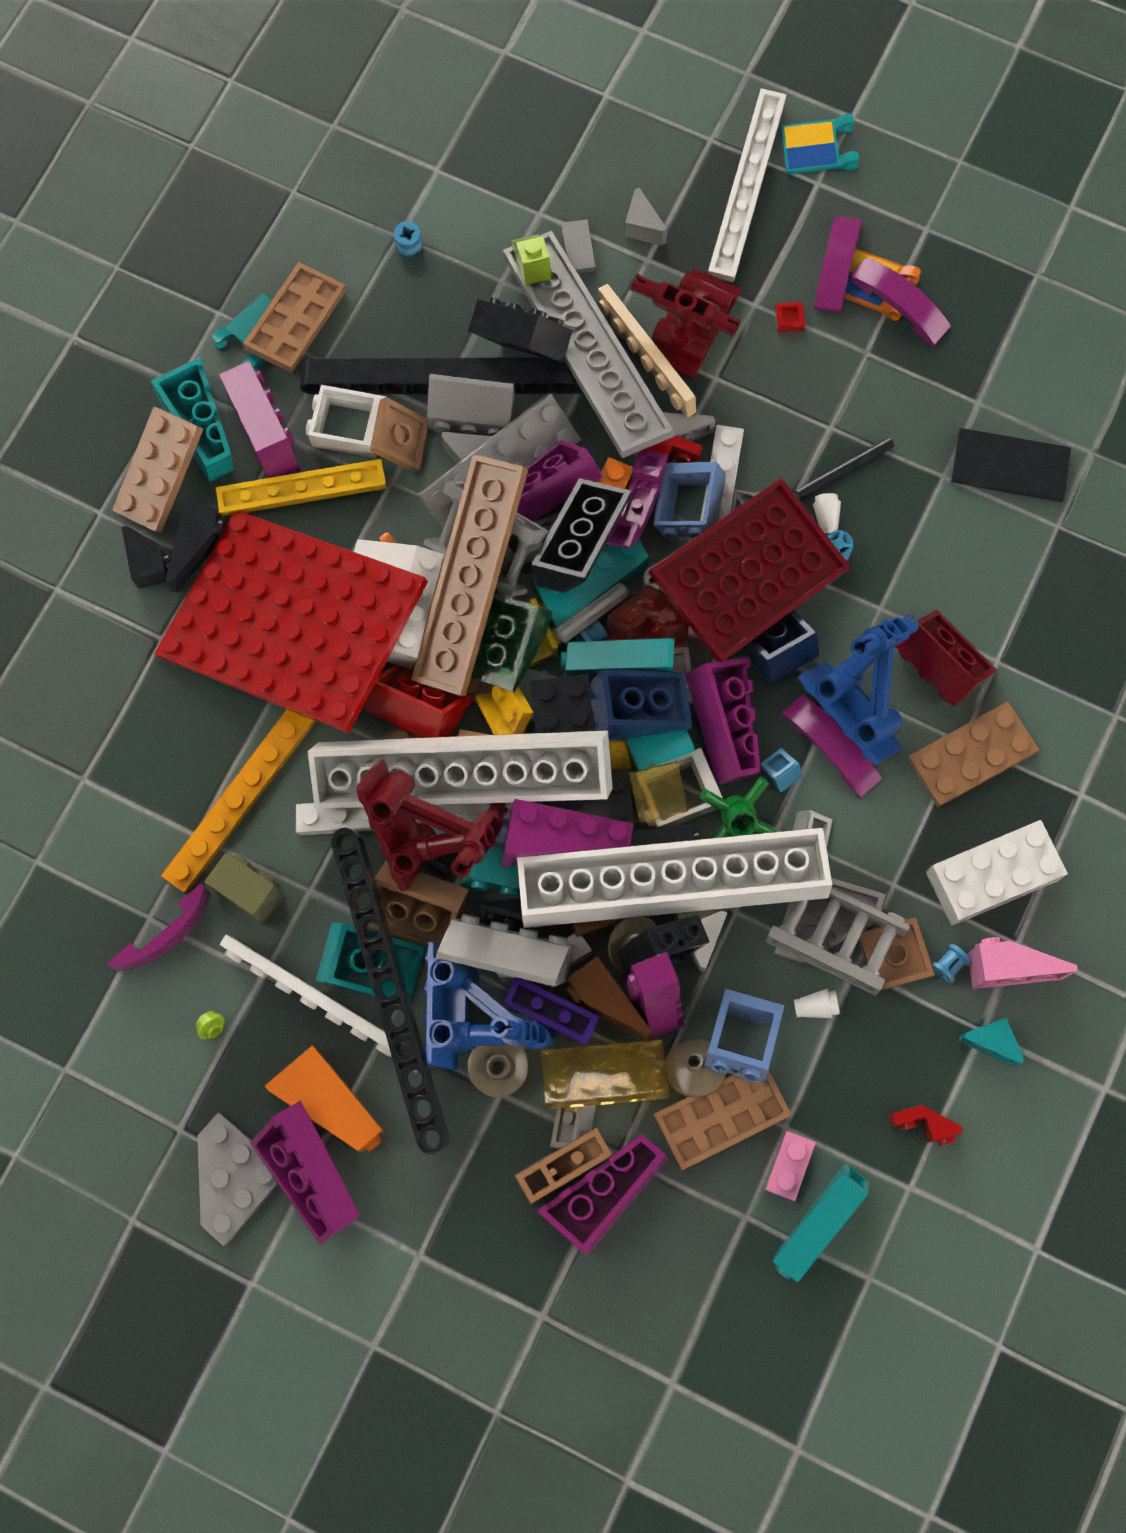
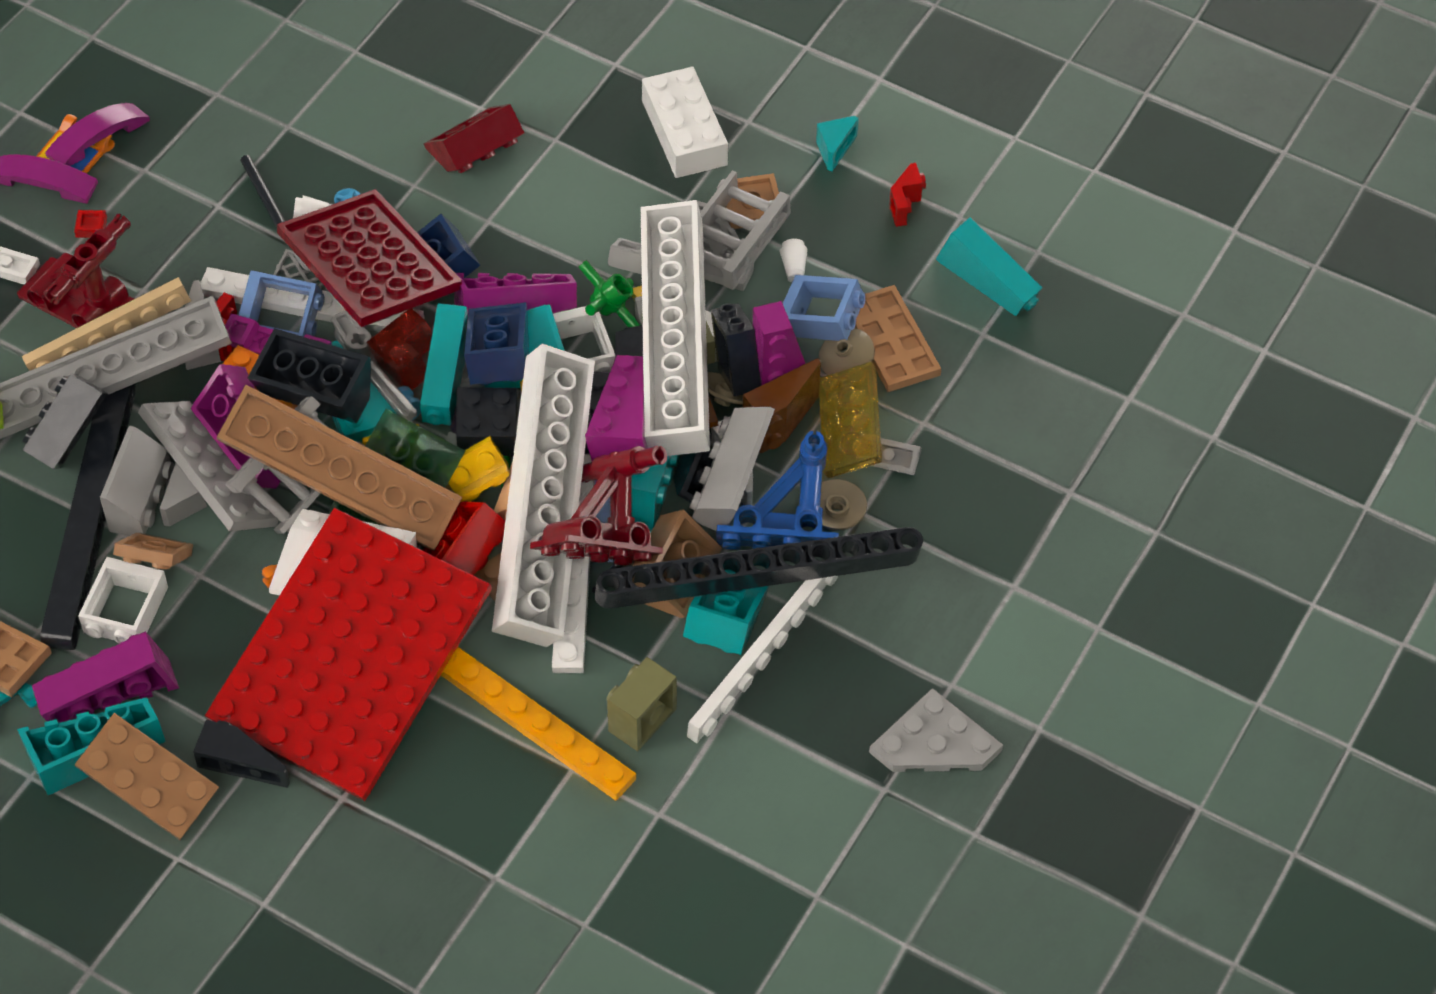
camera: 90 degrees left, 20 degrees down
magenta slope [107,884,211,972] -> none
black slope [121,526,171,588] -> none
lime plate [195,1011,225,1039] -> none
yellow plate [216,459,387,517] -> none
magenta wedge [250,1100,360,1245] -> none
orange slope [265,1045,385,1152] -> none
dark purple brick [503,977,599,1047] -> none
medium nougat slope [514,1128,612,1204] -> none
magenta wedge [537,1134,668,1256] -> none
clear yellow piece [629,761,688,823] -> none
dark azure slope [760,748,803,792] -> none
bright pink plate [765,1131,816,1202] -> none
magenta slope [781,695,882,798] -> none
blue plate [798,615,919,765] -> none
medium nougat plate [907,701,1039,808] -> none
dark azure bush [932,943,971,984] -> none
black tile [951,428,1071,502] -> none
bright pink slope [967,937,1078,989] -> none

